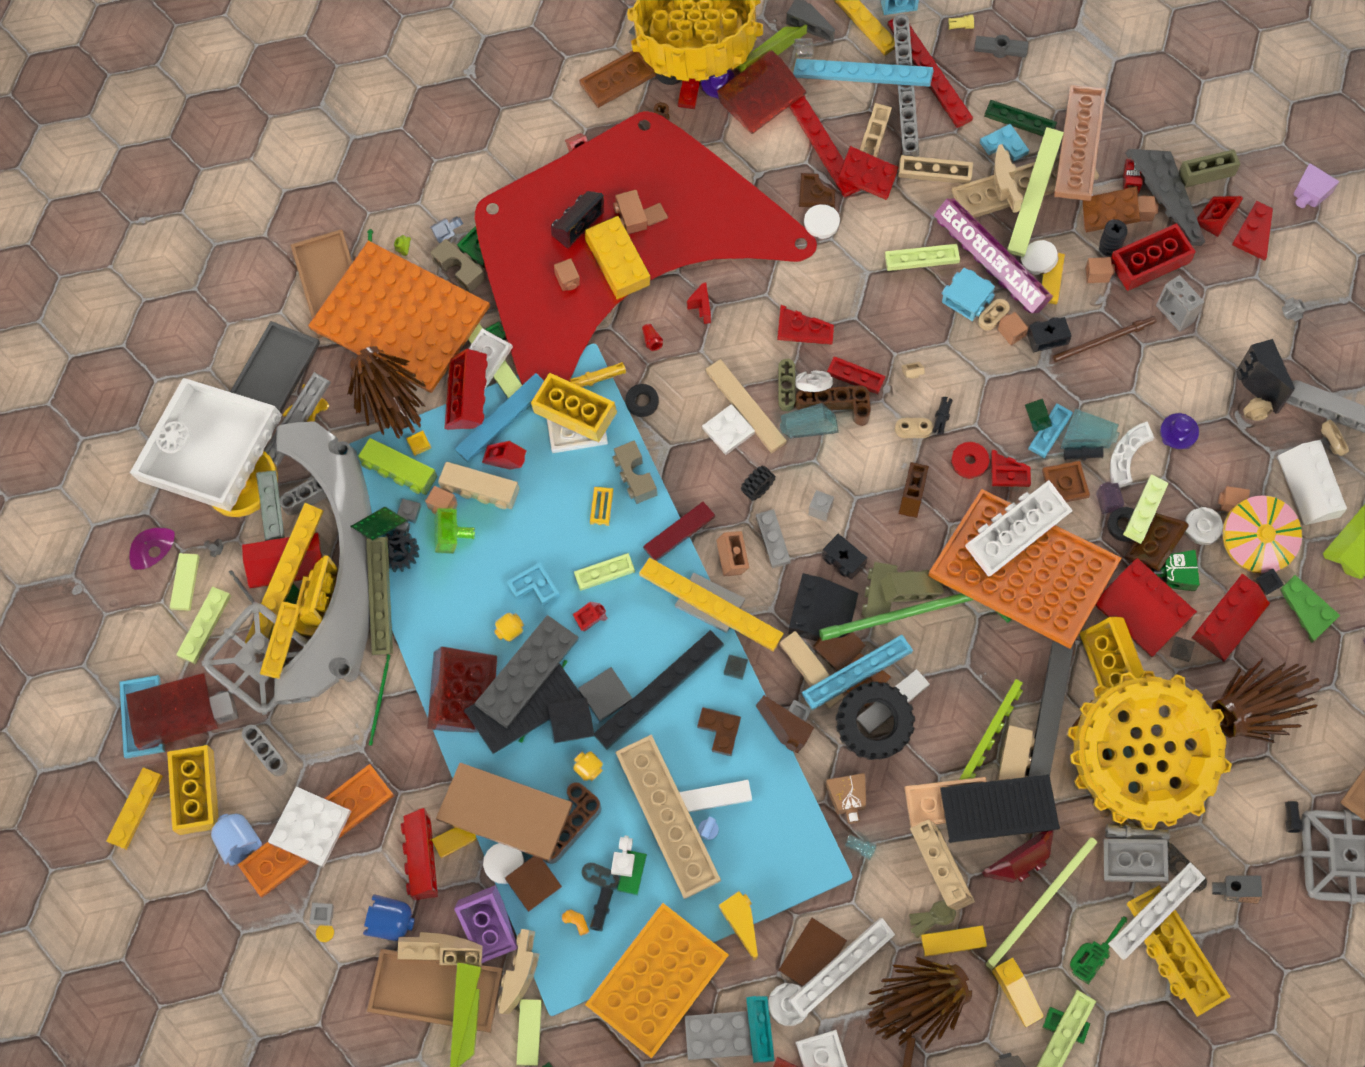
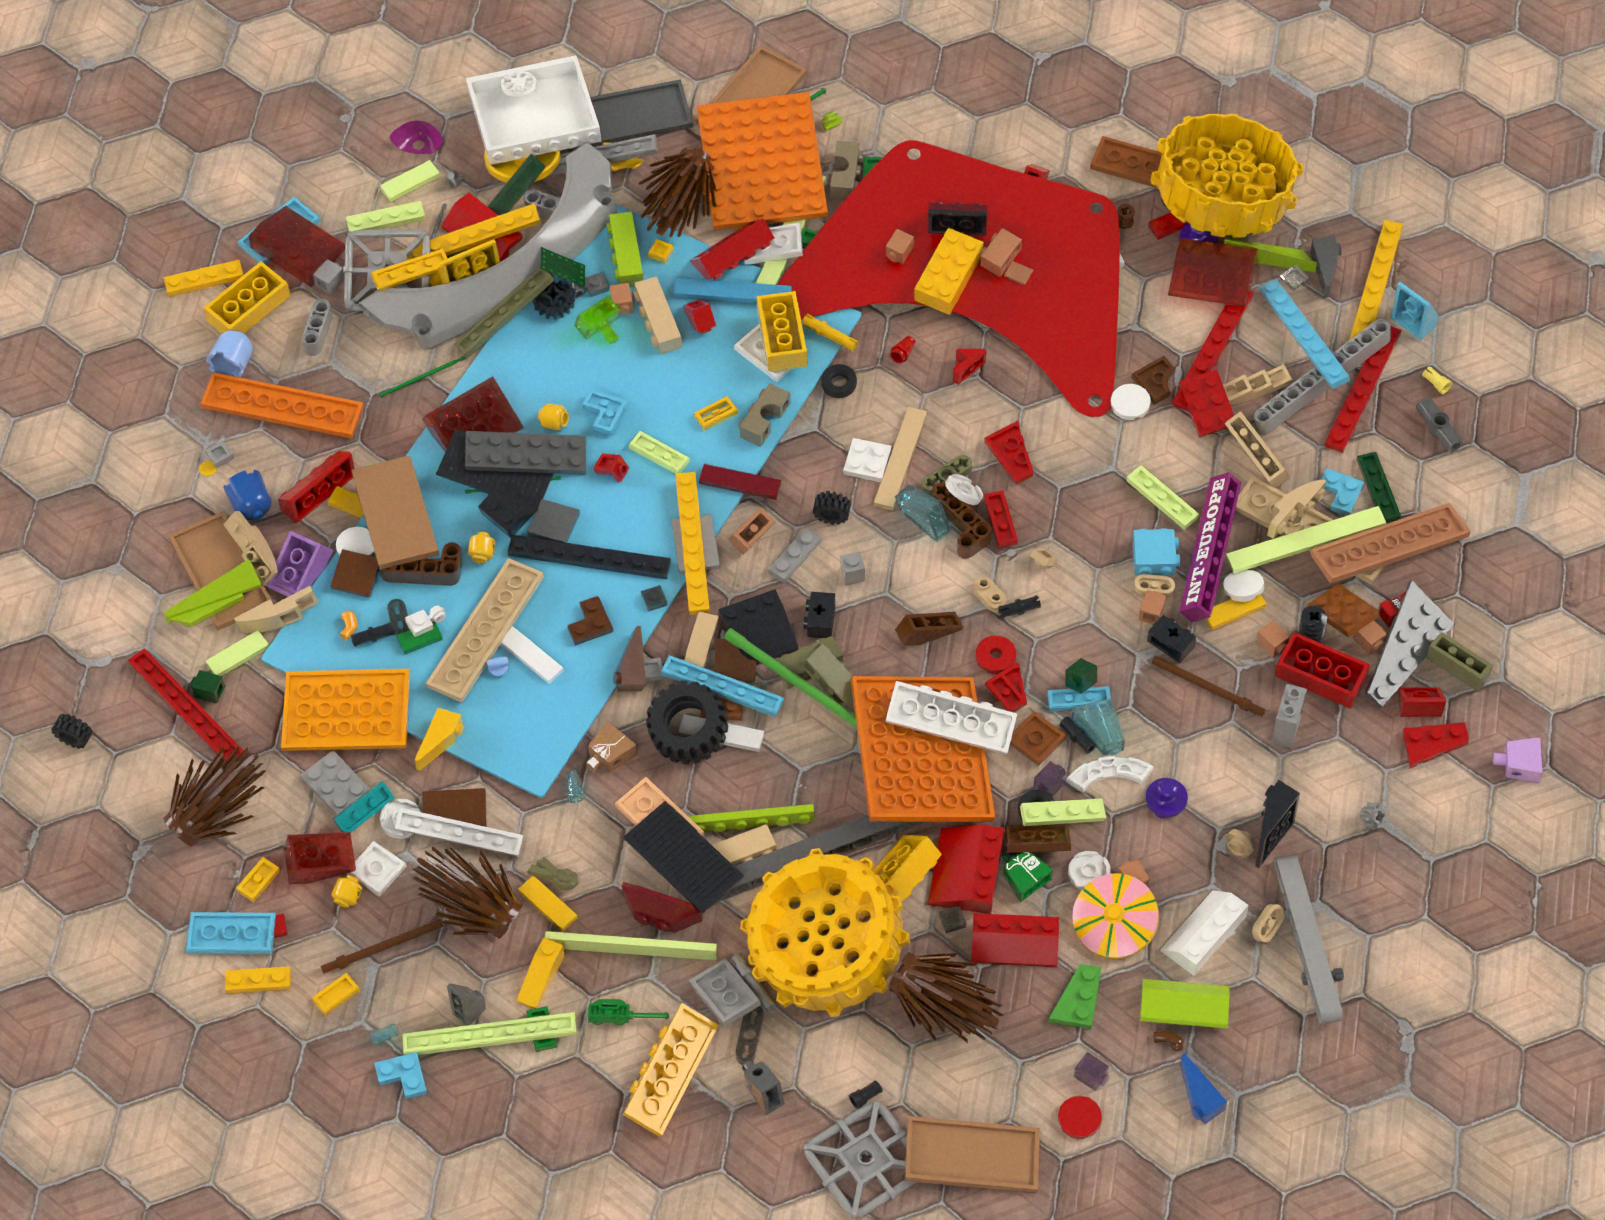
camera: 50 degrees right, 10 degrees down
white plate [268,787,351,867] -> none
sand blue plate [430,216,463,243] -> none
tan window [910,819,975,911] -> none
white plate [1108,862,1205,960] -> none
black plate [1255,569,1284,596] -> none

